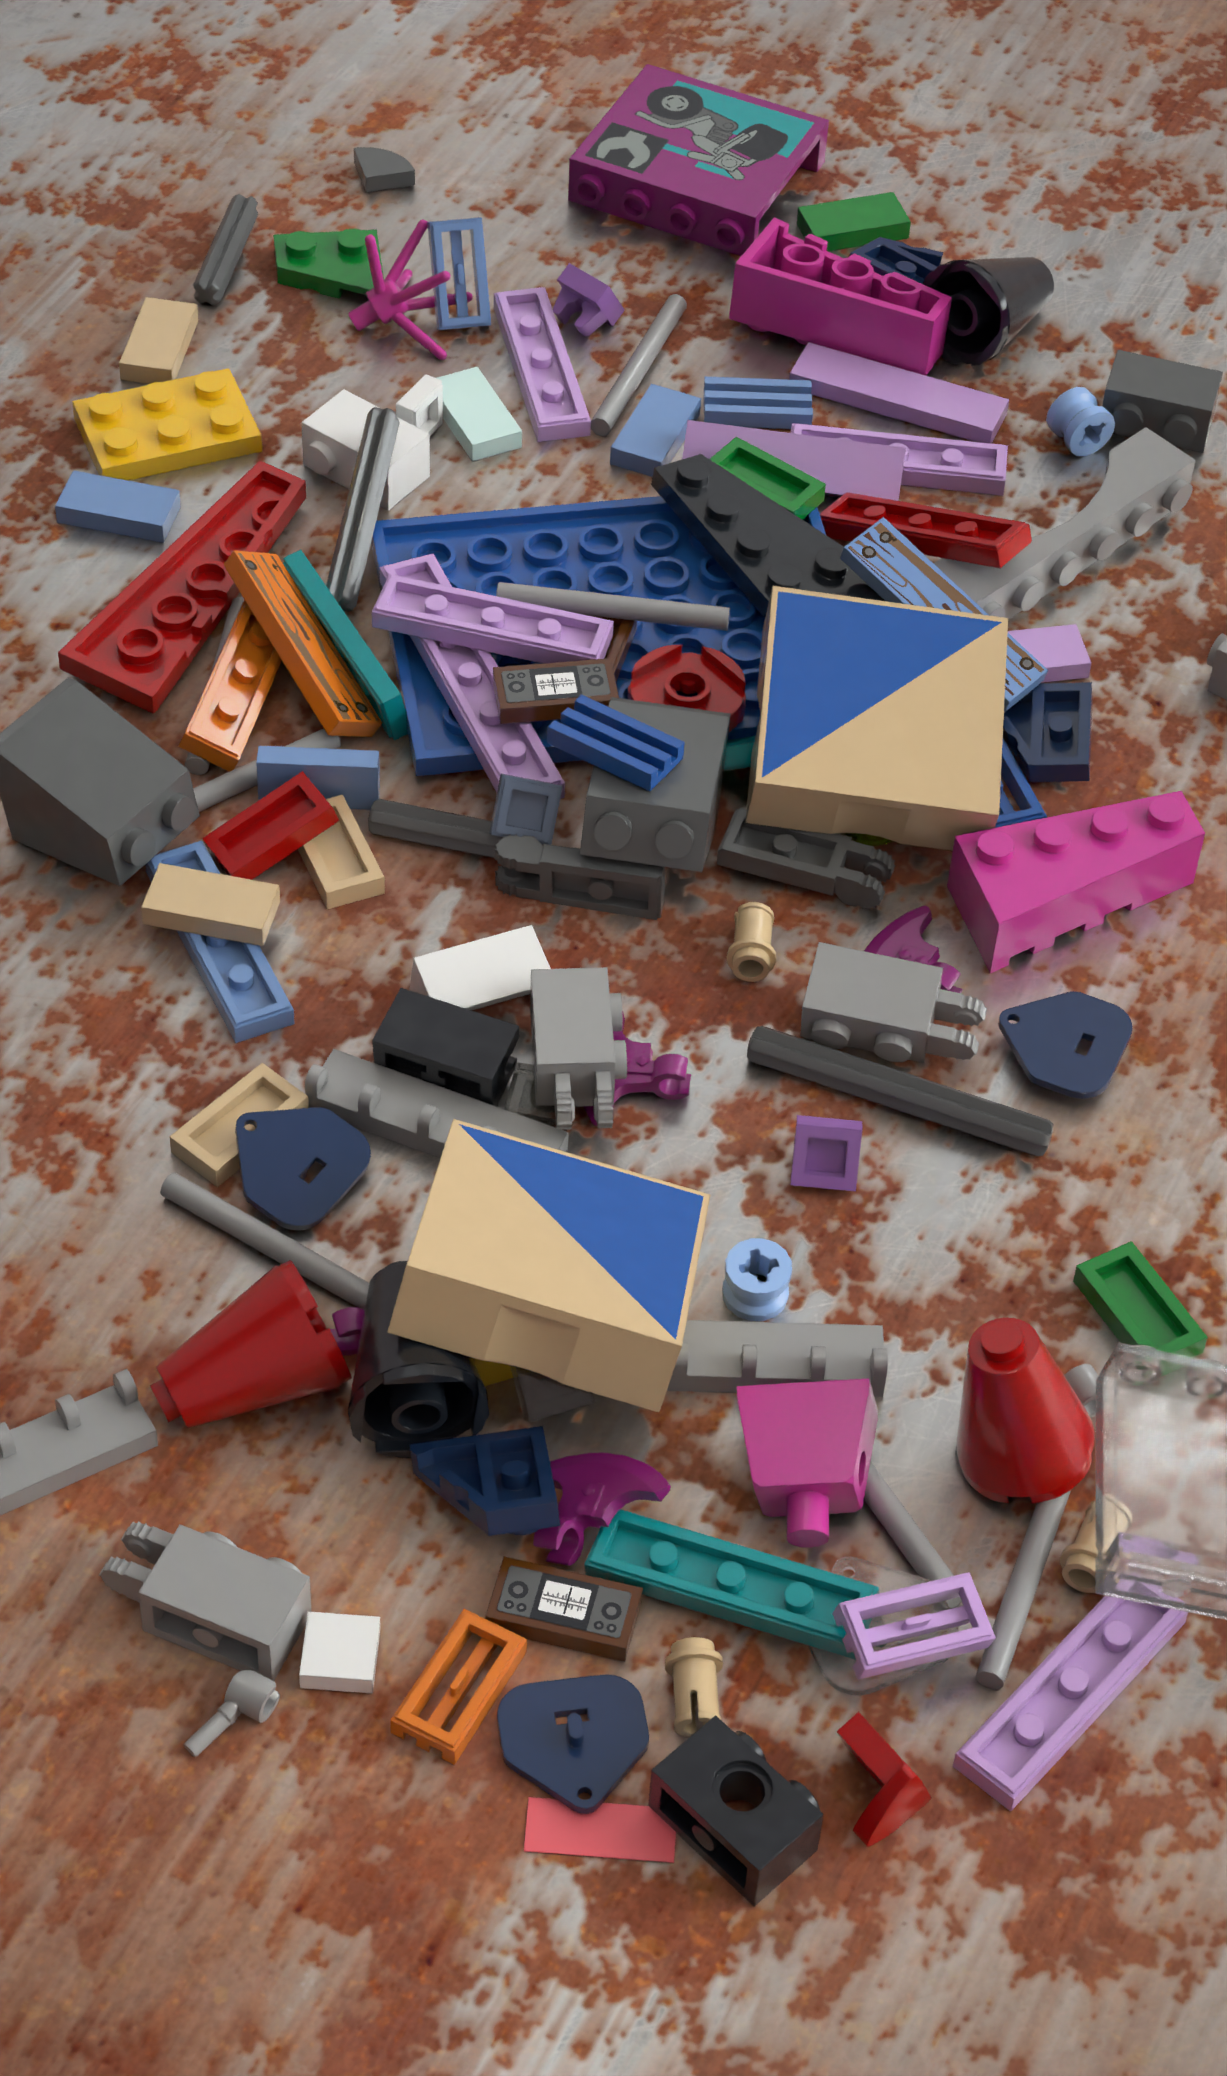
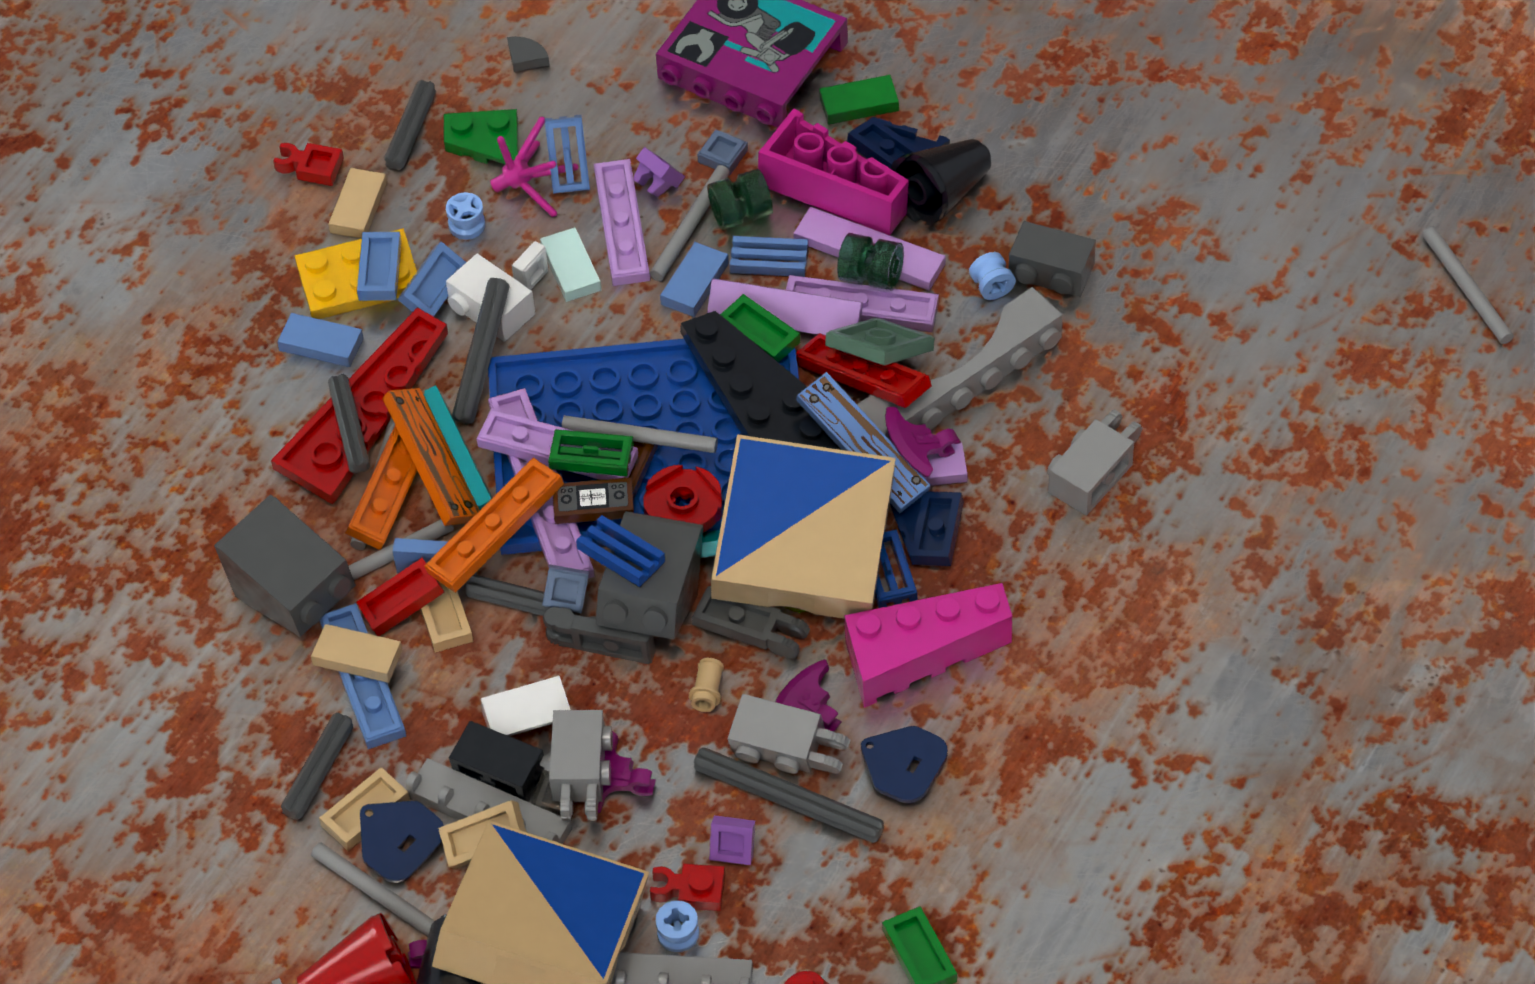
camera: 10 degrees right, 5 degrees up
none -> red plate [273,143,344,186]
none -> dark grey axle [281,713,353,820]
none -> dark grey axle [328,374,370,474]
none -> medium blue tile [357,232,402,301]
none -> medium blue tile [397,242,466,317]
none -> orange tile [424,457,564,593]
none -> tan tile [438,800,526,869]
none -> light blue wheel [446,192,485,240]
none -> green tile [548,429,634,476]
none -> red plate [650,864,725,911]
none -> sand blue tile [697,129,748,175]
none -> clear green wheel [707,169,773,230]
none -> sand green tile [825,317,935,365]
none -> clear green wheel [837,233,904,291]
none -> magenta piece [885,407,961,478]

